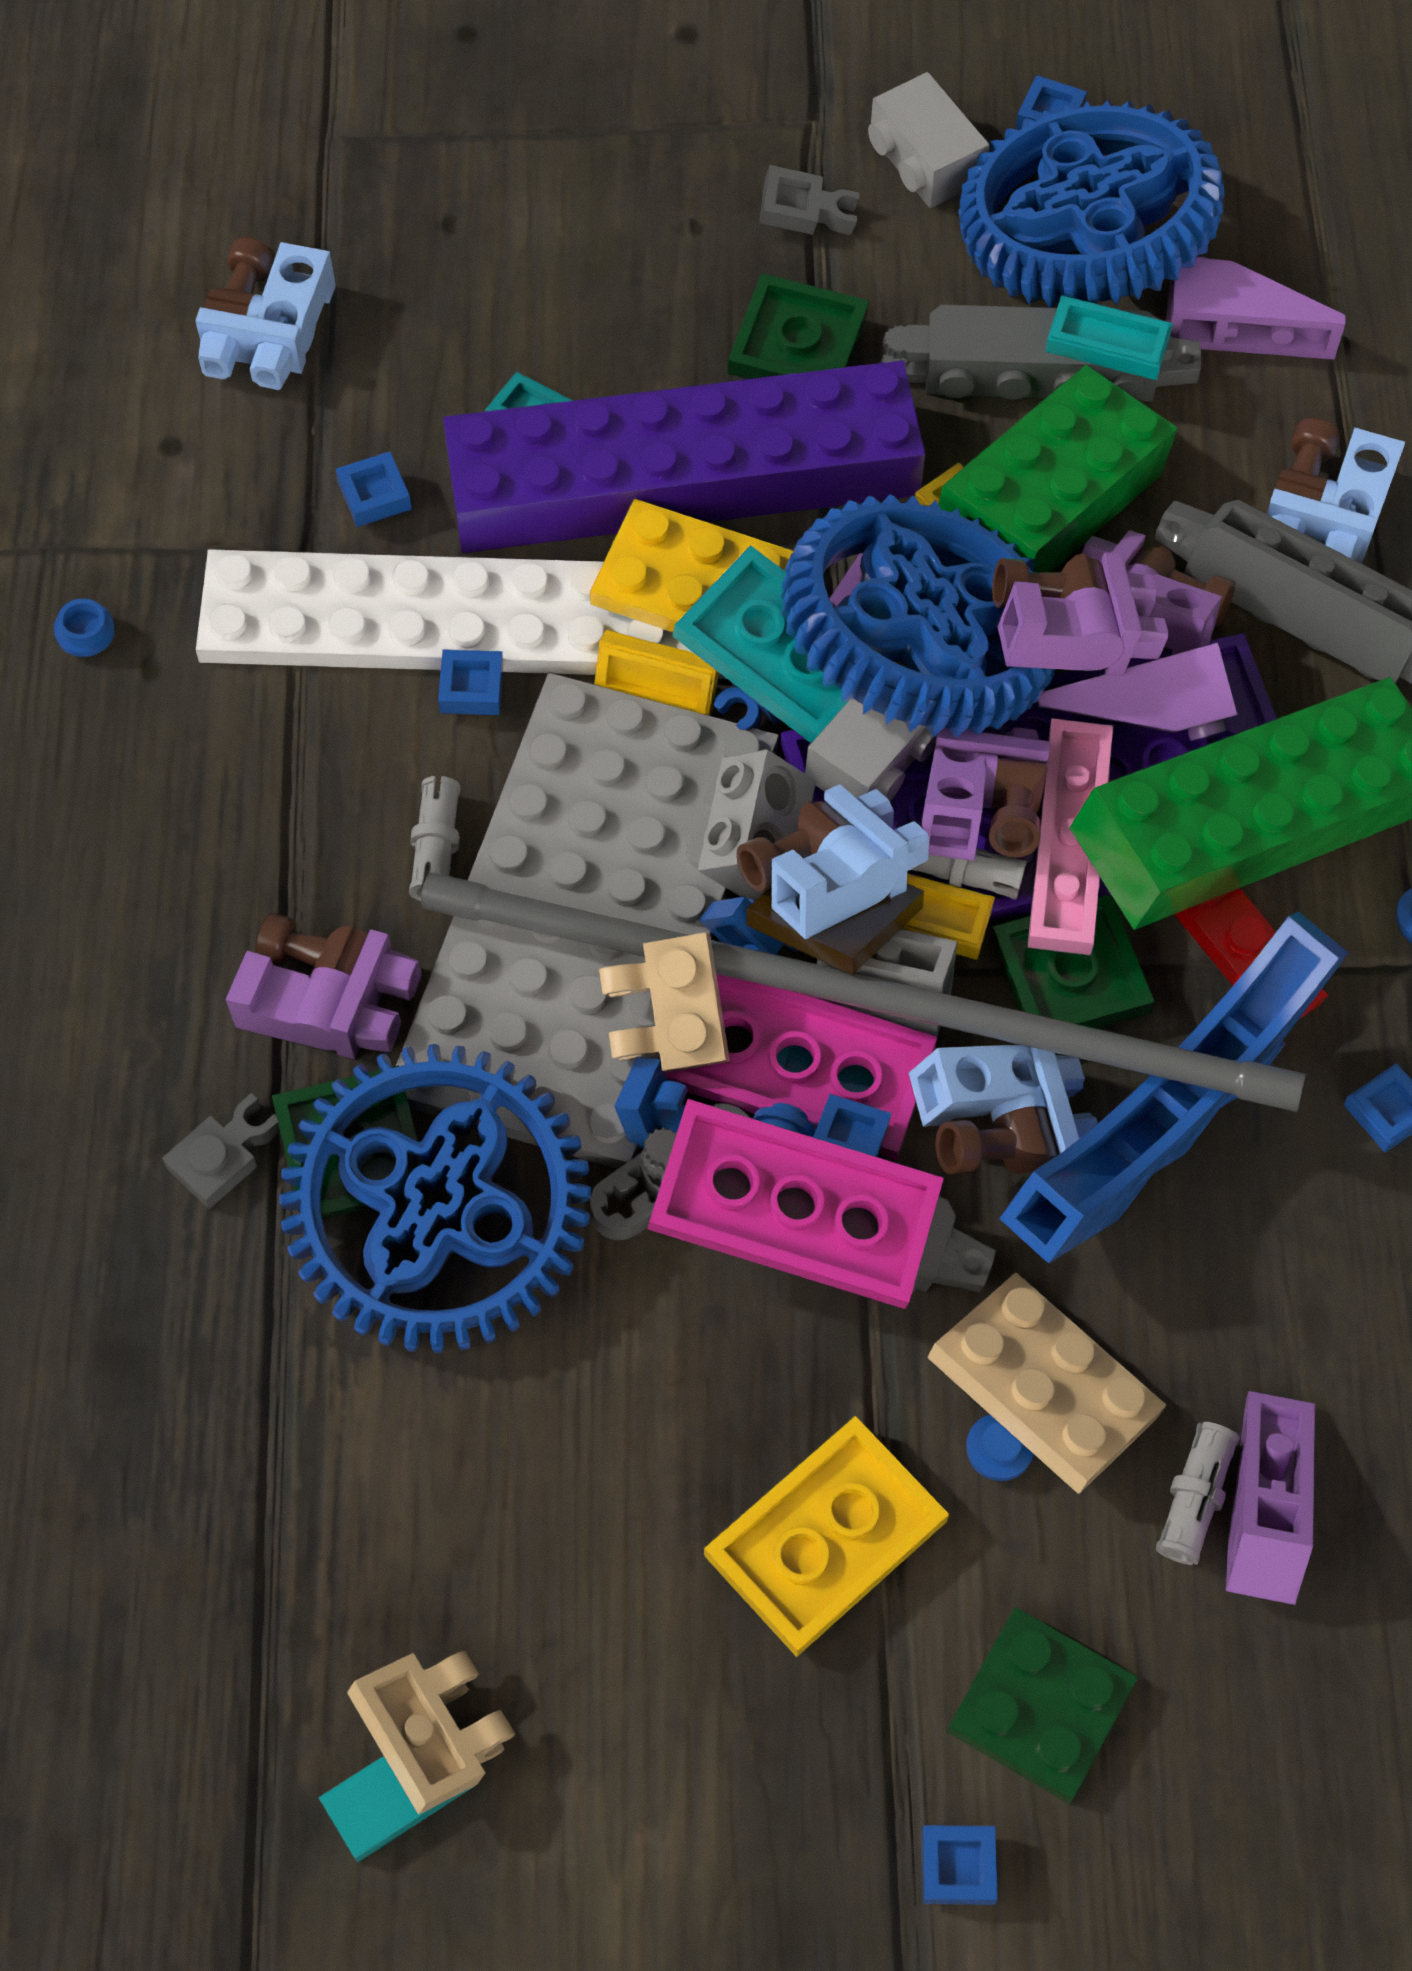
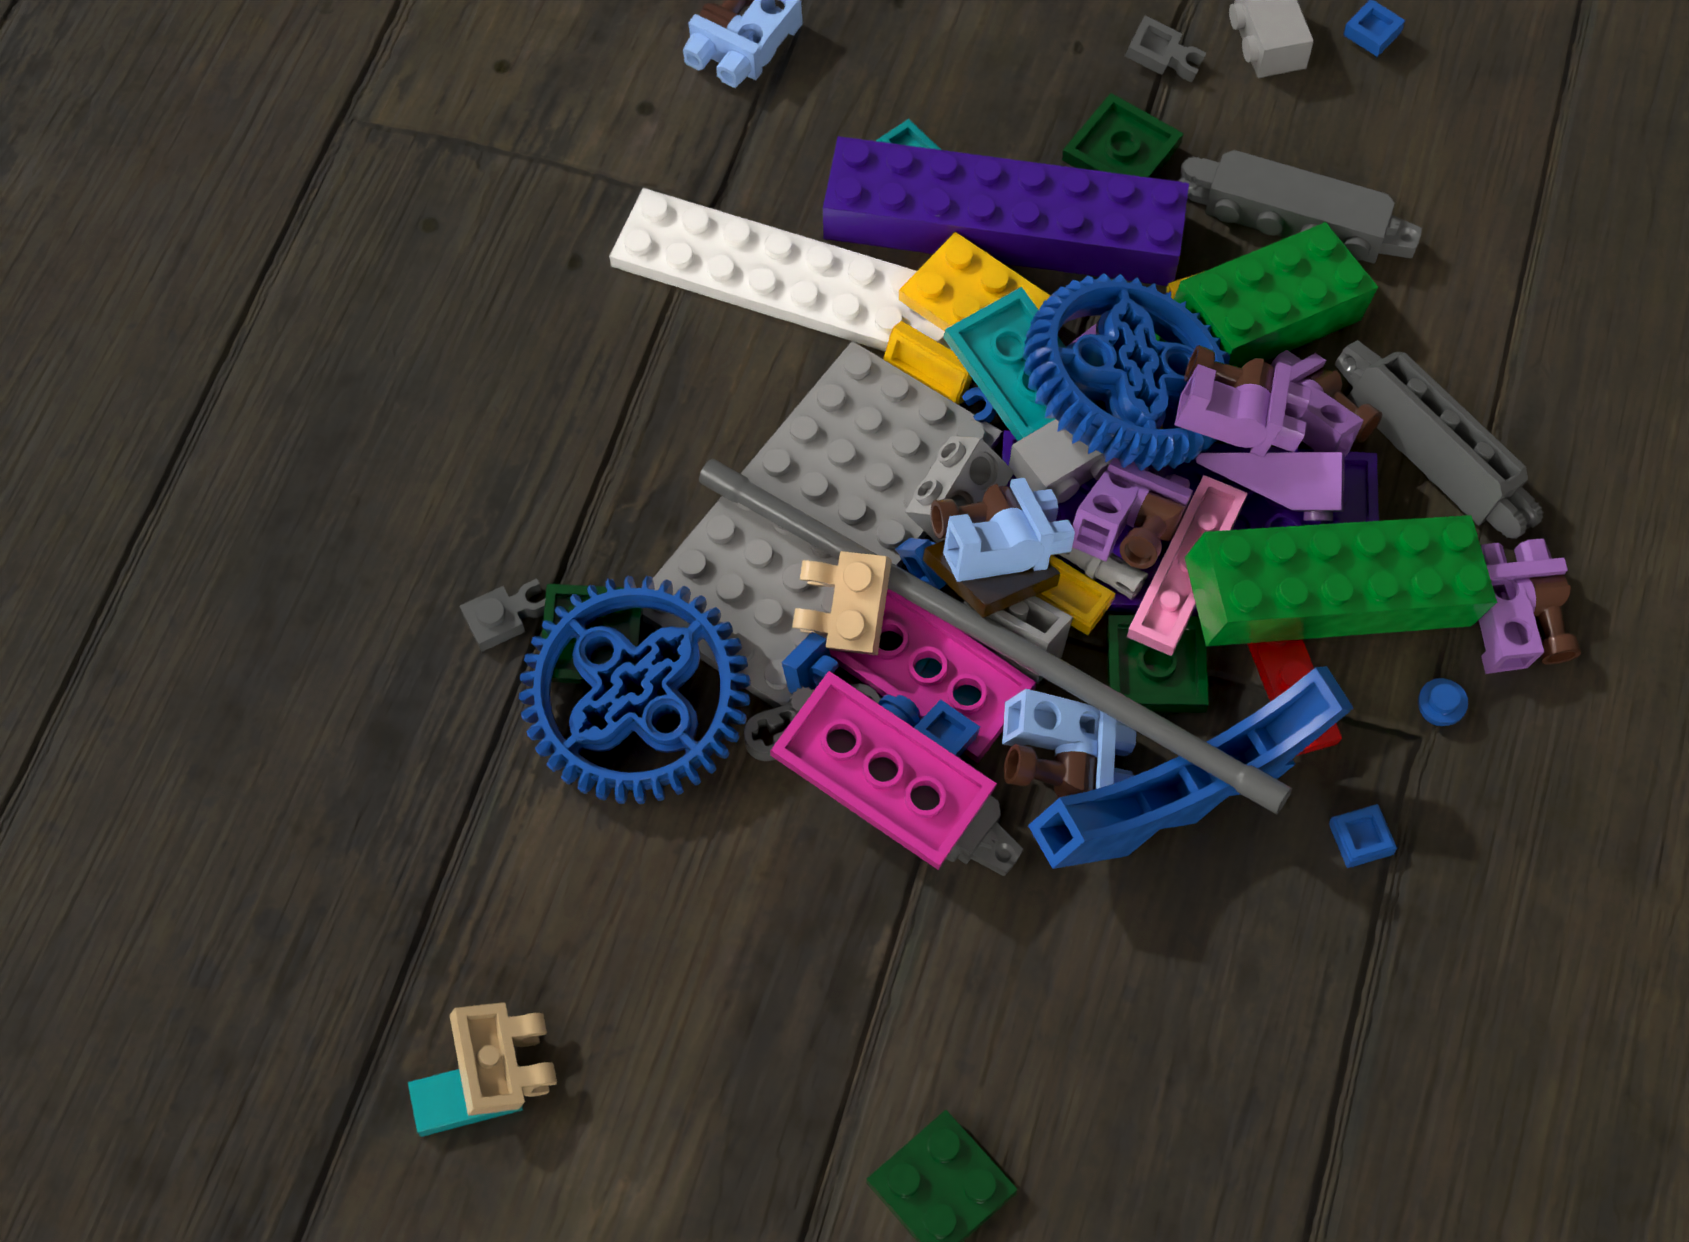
camera: 20 degrees right, 0 degrees up
blue plate [54,599,115,657] -> none
medium lavender hips [226,912,422,1060] -> none
blue plate [335,451,412,527] -> none
light grey pin [409,776,461,901] -> none
blue plate [438,649,504,715] -> none
yellow plate [704,1416,949,1657] -> none
tan plate [927,1273,1166,1494] -> none
blue gear [959,99,1225,308] -> none
blue plate [966,1414,1034,1481] -> none
teal tile [1045,295,1173,380] -> none
light grey pin [1156,1422,1240,1565] -> none
medium lavender slope [1166,257,1345,359] -> none
medium lavender slope [1226,1391,1315,1605] -> none
light blue hips [1267,418,1405,564] -> none

